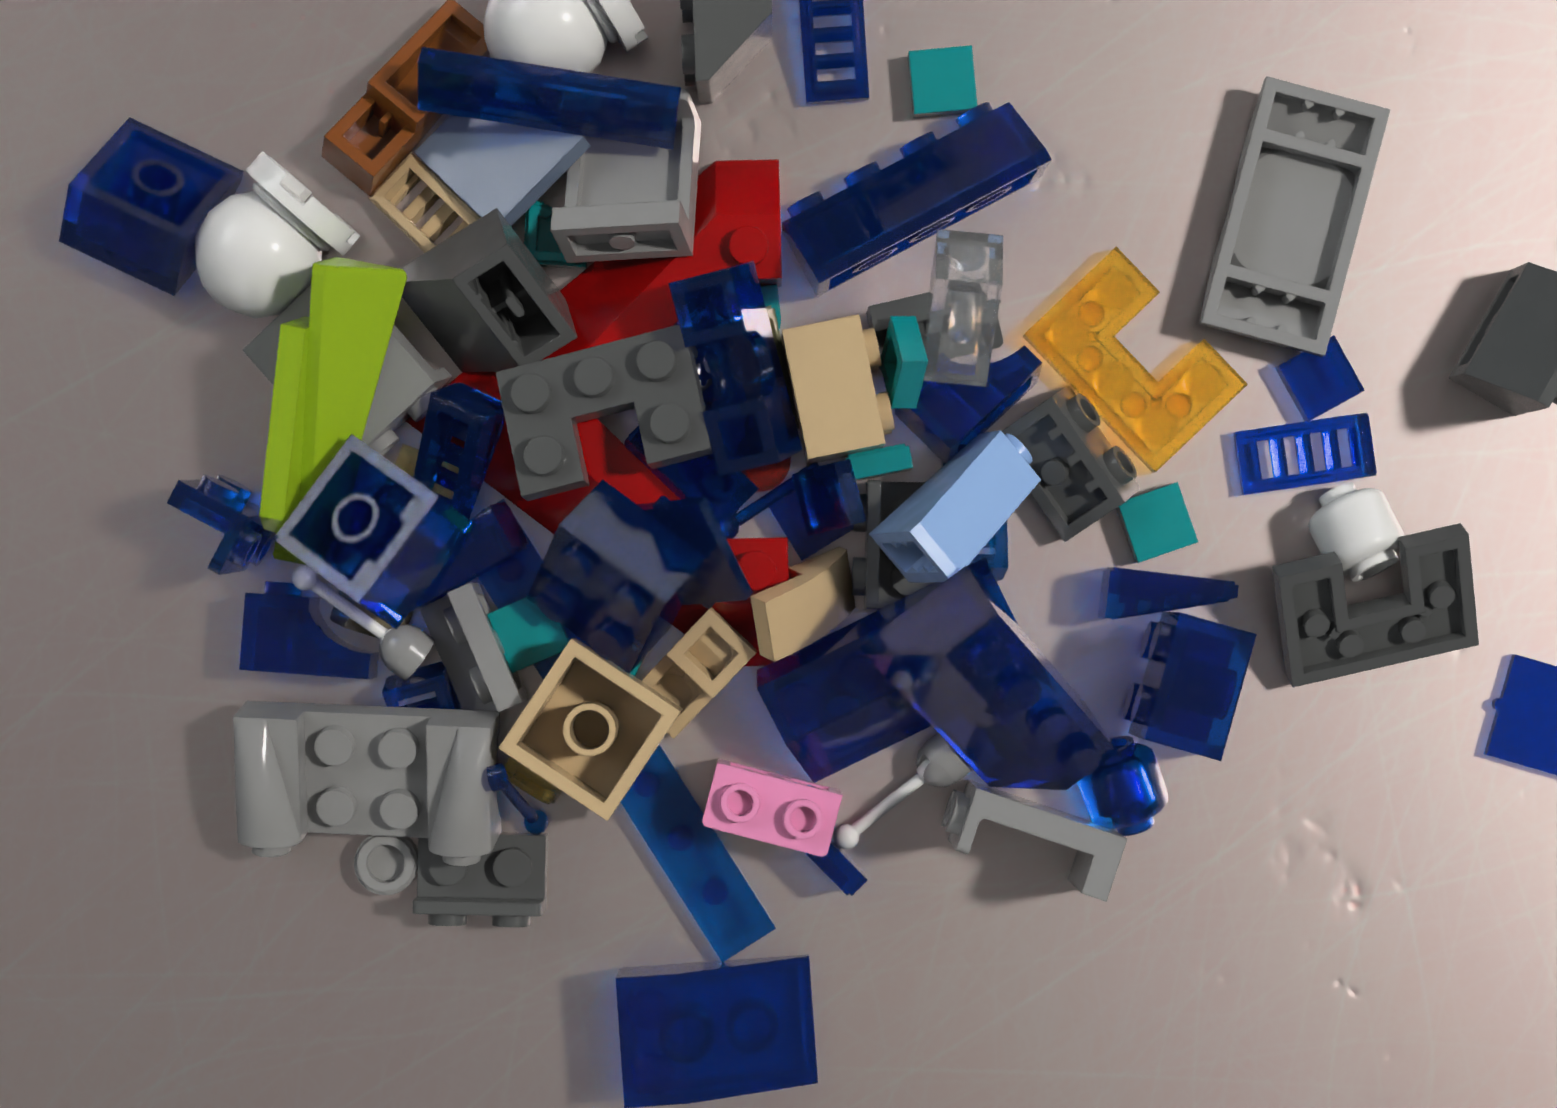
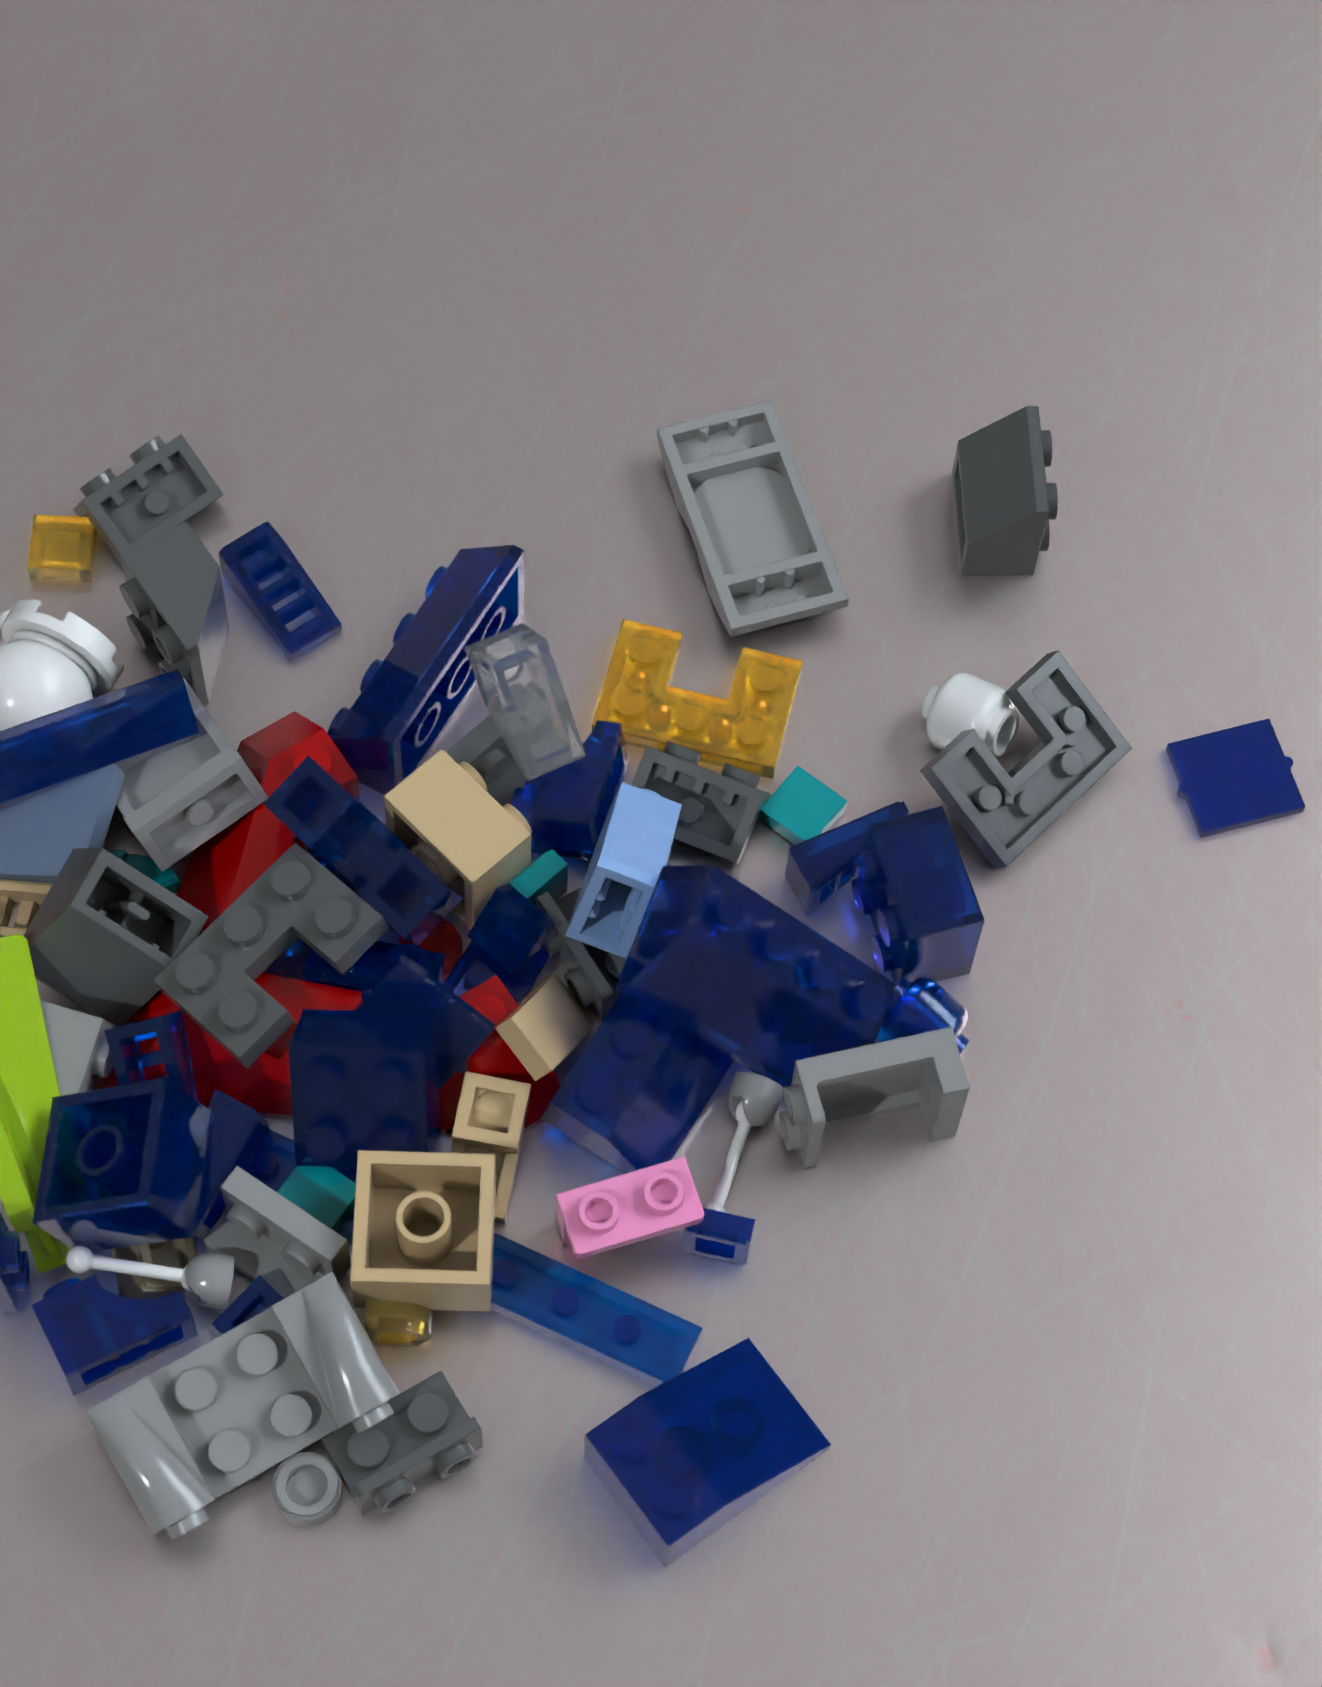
camera: 30 degrees left, 25 degrees down
clear blue hinge [487,763,549,834] -> none
teal tile [880,316,928,409] -> none
teal tile [908,45,978,118] -> none
clear blue slope [1233,413,1377,495] -> none
clear blue tile [1275,335,1365,422] -> none

